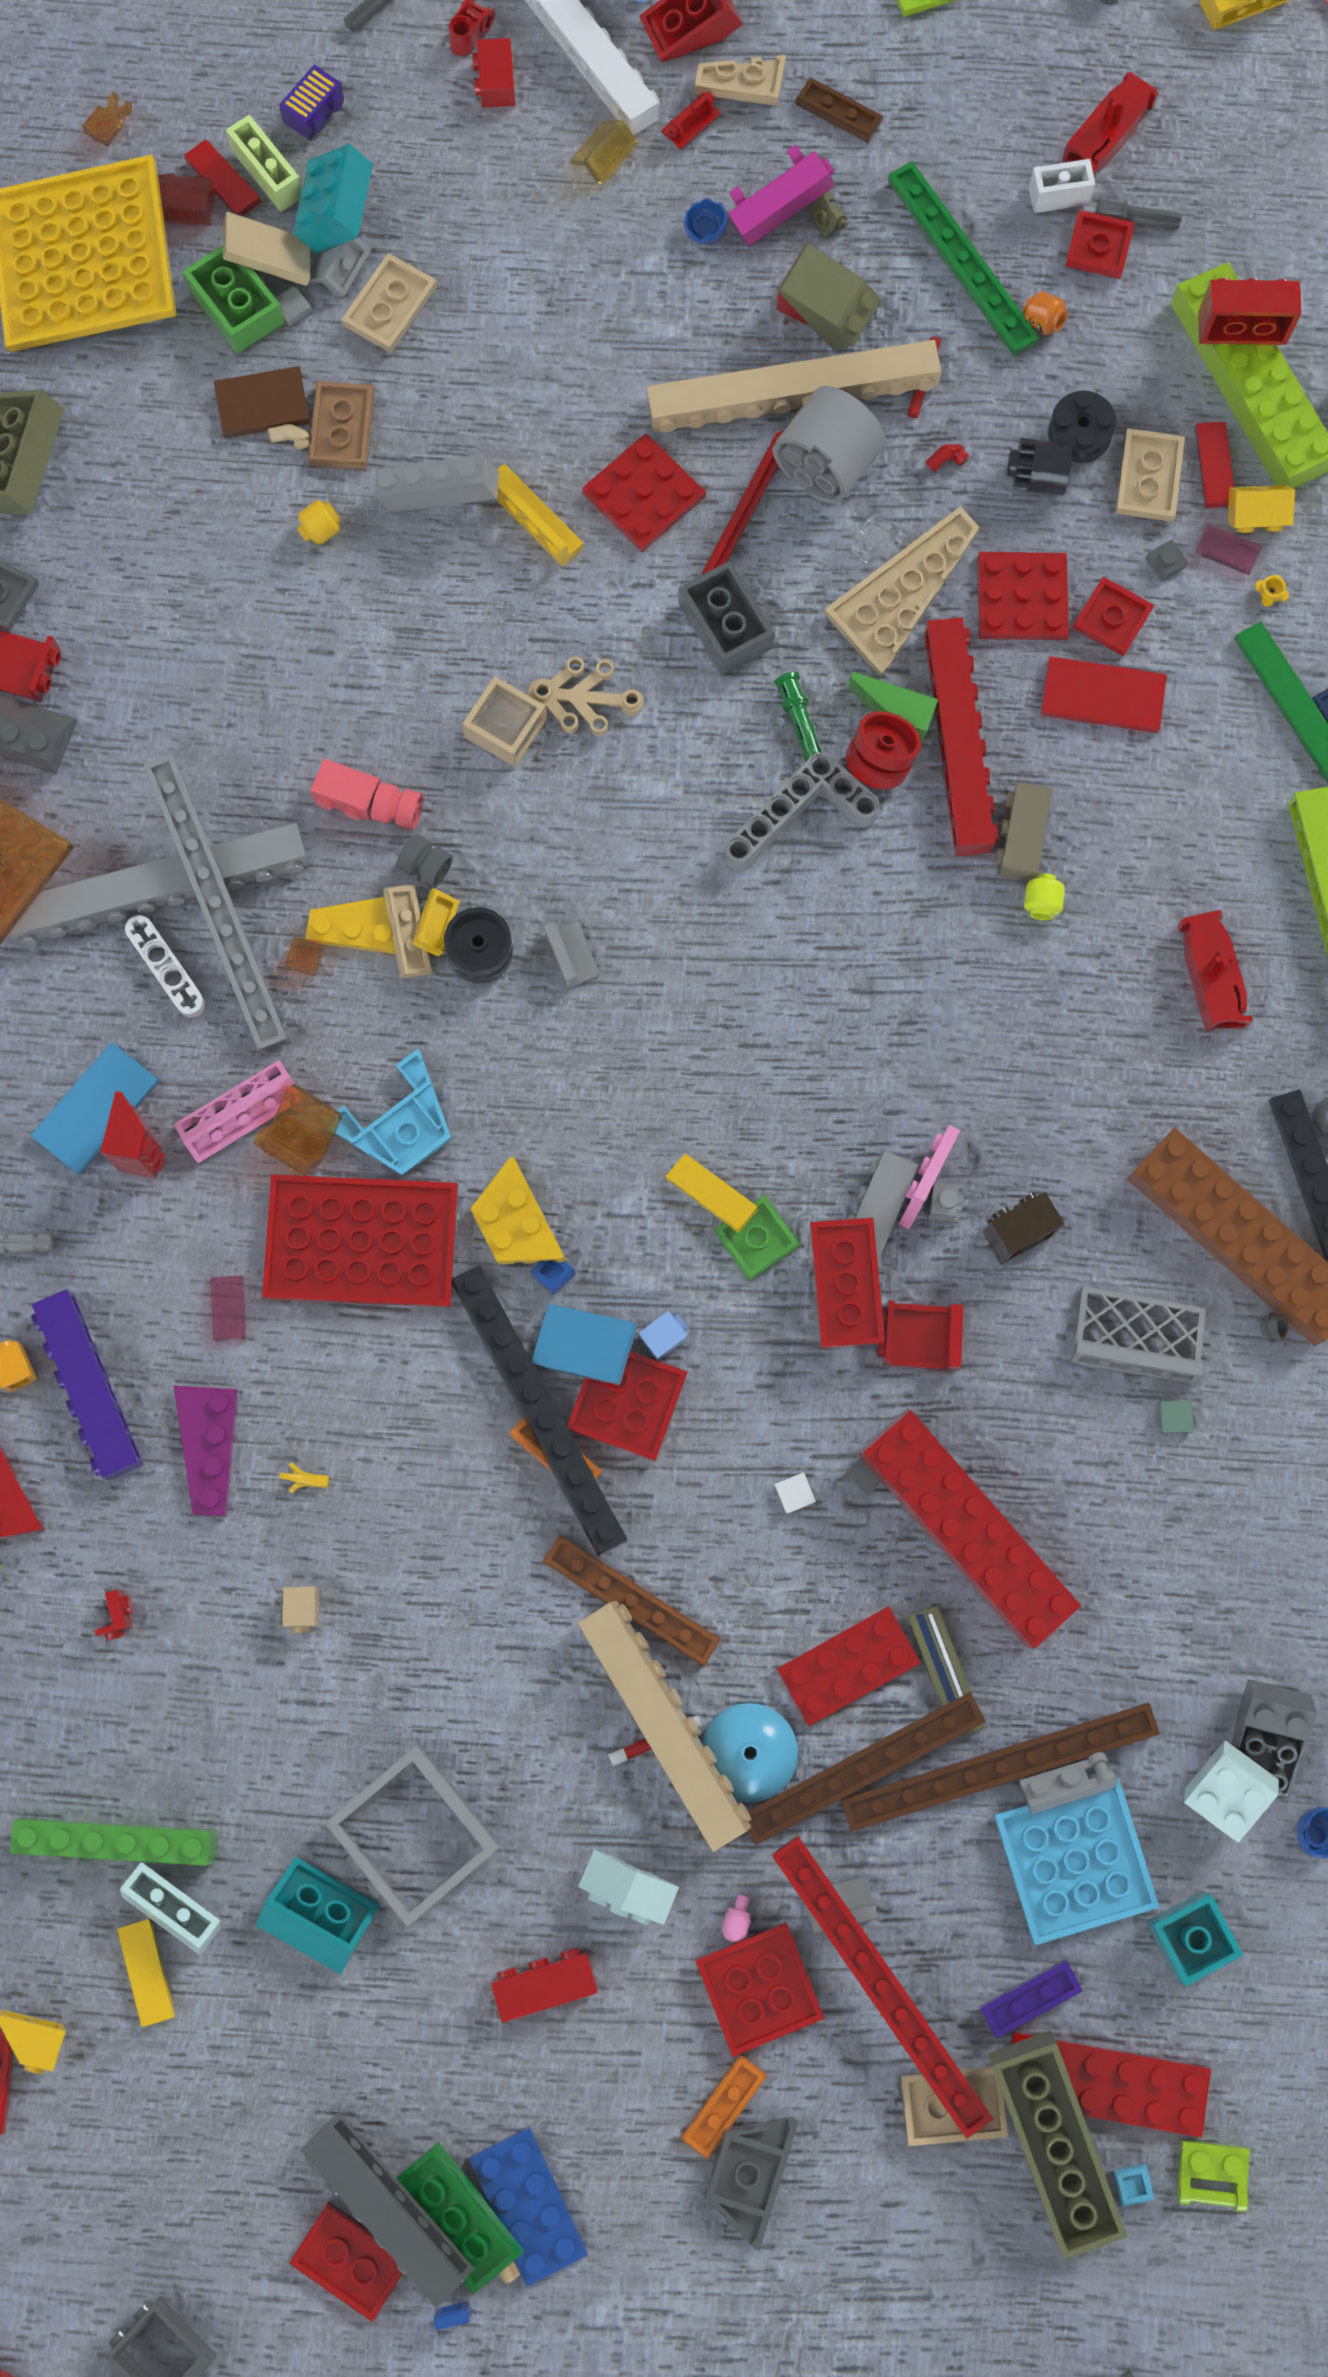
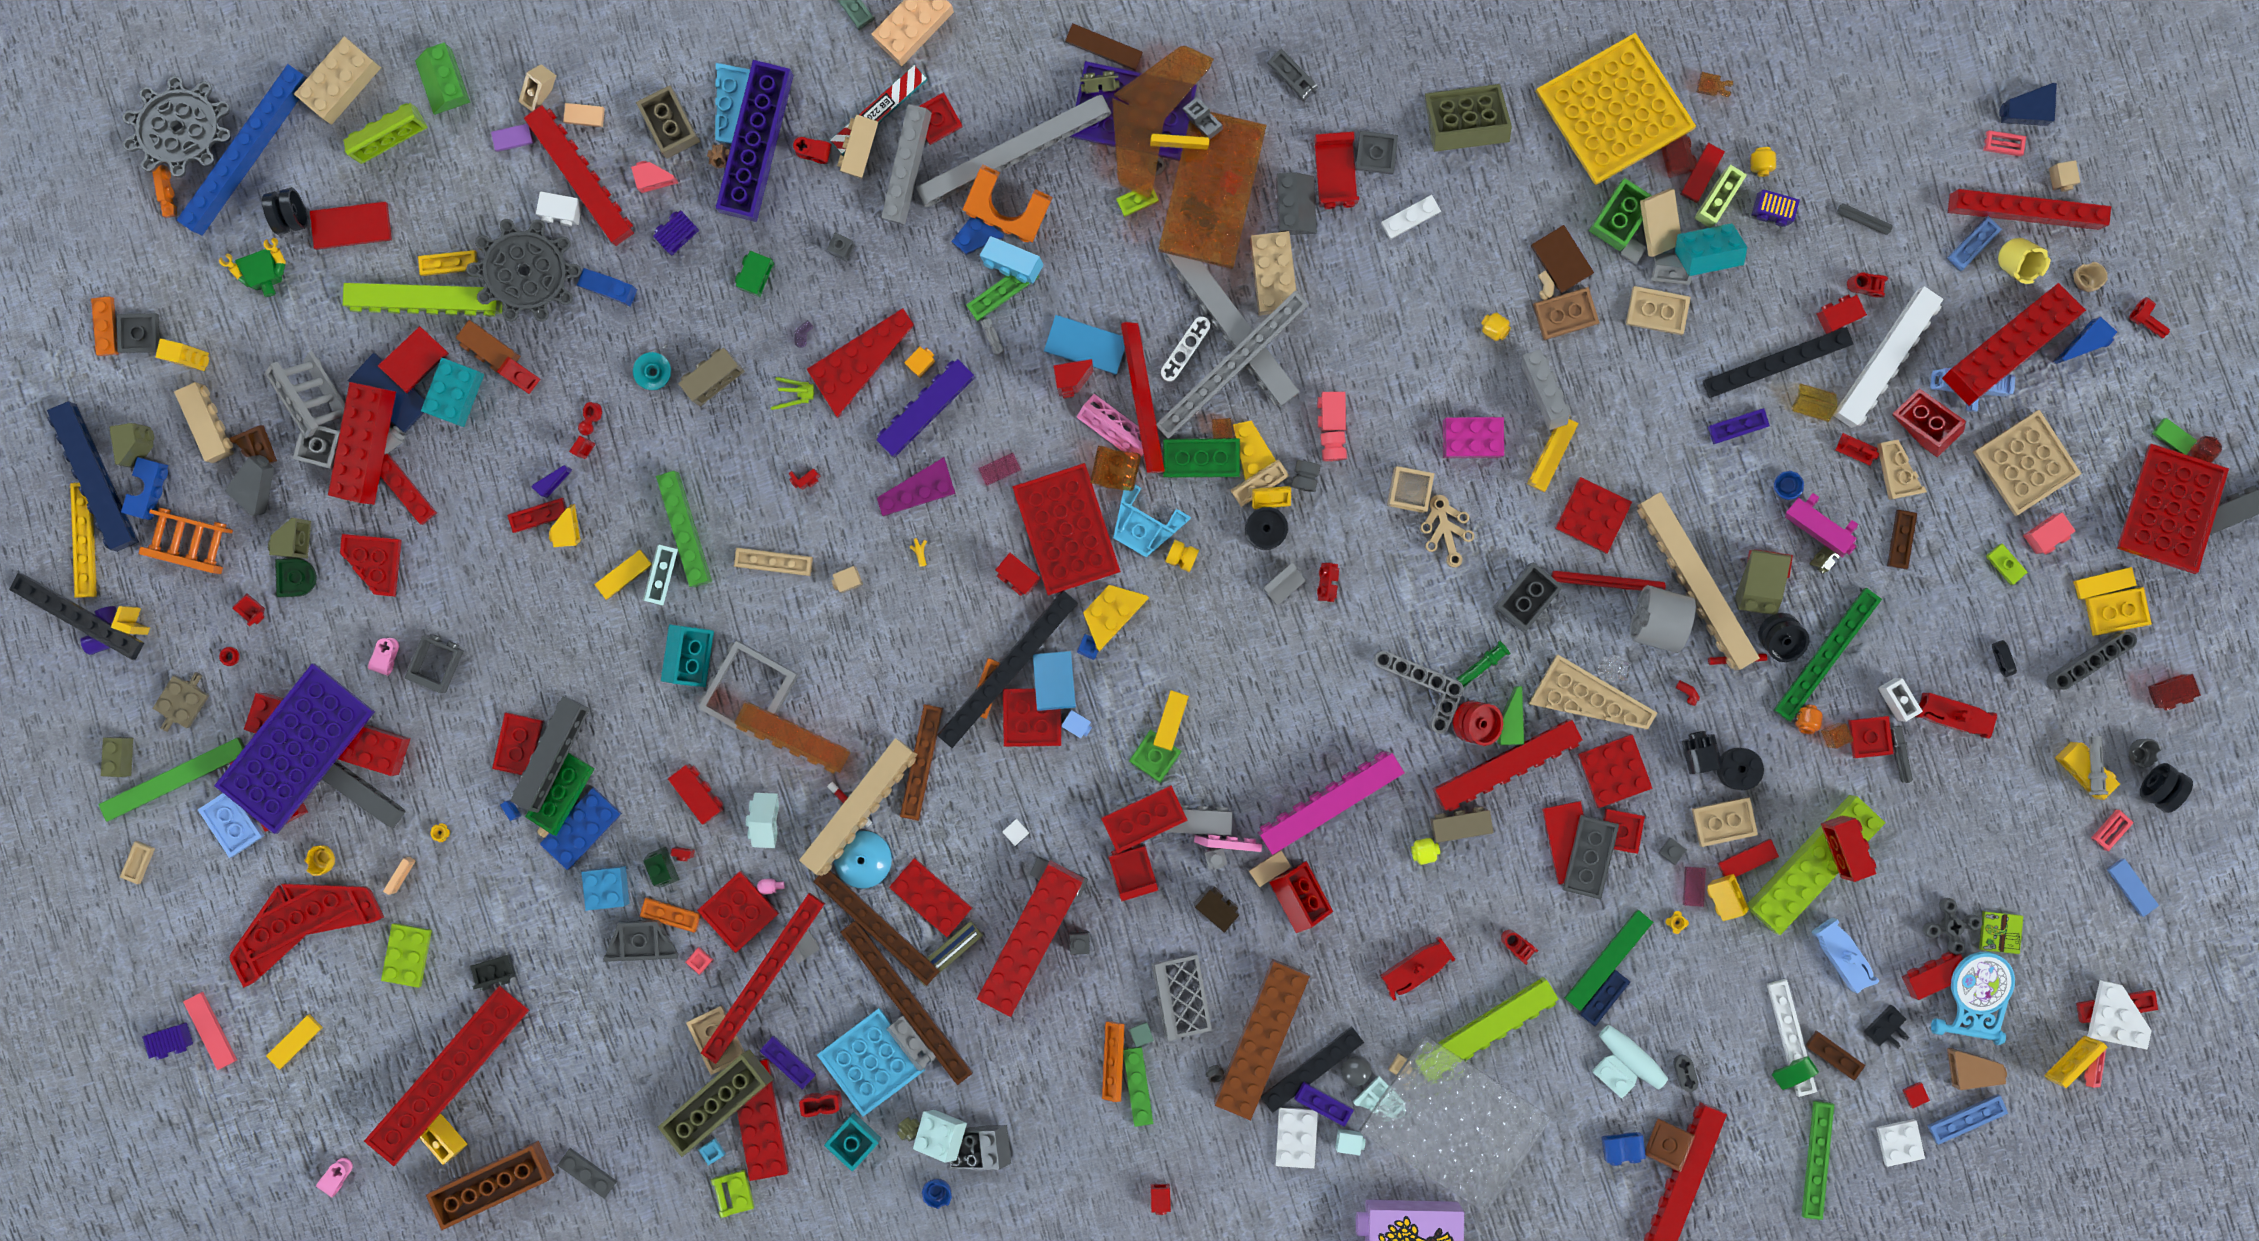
camera: 70 degrees right, 10 degrees up
none -> dark azure brick [582,866,630,911]
none -> dark green torso [643,846,680,888]
none -> red plate [671,847,695,861]
none -> coral tile [685,947,714,975]
none -> tan tile [734,548,813,576]
none -> clear orange brick [734,700,850,774]
none -> red brick [799,1090,842,1117]
none -> olive gear [897,1117,920,1142]
none -> red brick [995,552,1041,596]
none -> dark grey brick [1070,932,1090,955]
none -> orange plate [1102,1021,1124,1102]
none -> red tile [1121,322,1165,473]
none -> bright green plate [1123,1046,1153,1127]
none -> green tile [1163,438,1240,478]
none -> yellow wheel [1165,539,1199,573]
none -> tan tile [1249,850,1291,887]
none -> tan brick [1250,231,1296,316]
none -> dark pink brick [1258,751,1405,855]
none -> red slope [1269,861,1333,933]
none -> red hinge [1317,563,1340,602]
none -> white plate [1381,195,1441,240]
none -> dark pink brick [1443,417,1504,458]
none -> red piece [1501,930,1539,965]
none -> dark grey tile [1562,815,1619,900]
none -> black plate [1703,327,1854,399]
none -> dark purple plate [1708,408,1770,445]
none -> yellow head [1750,147,1776,177]
none -> black wheel [1758,613,1810,663]
none -> clear orange brick [1821,723,1854,749]
none -> black beam [1992,640,2017,677]

